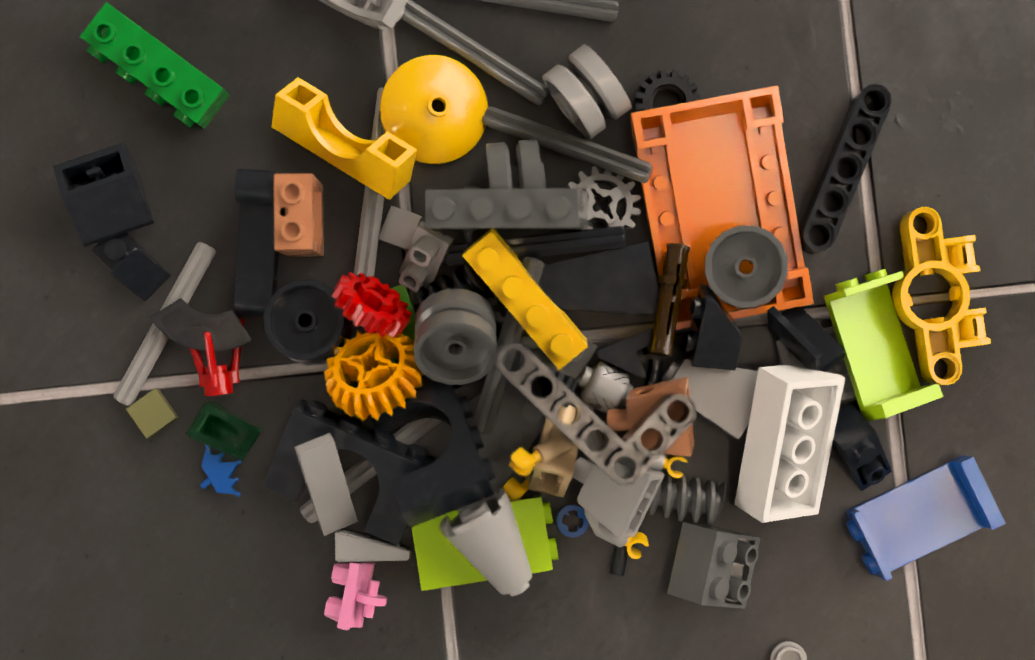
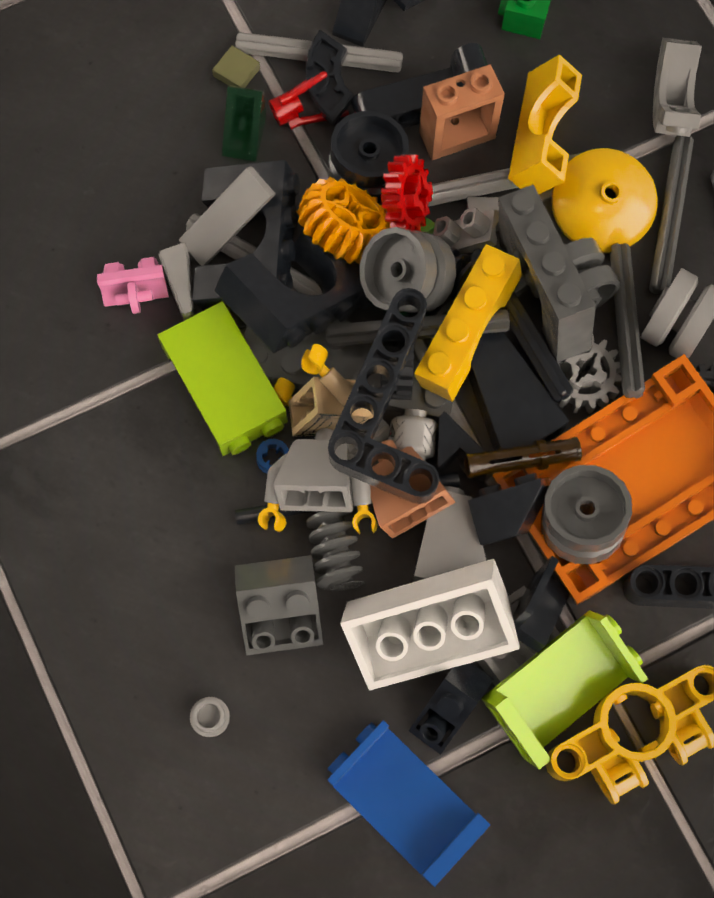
camera: 70 degrees right, 15 degrees down
blue piece [200,442,242,497] -> none
light grey cone [439,488,532,596] -> none

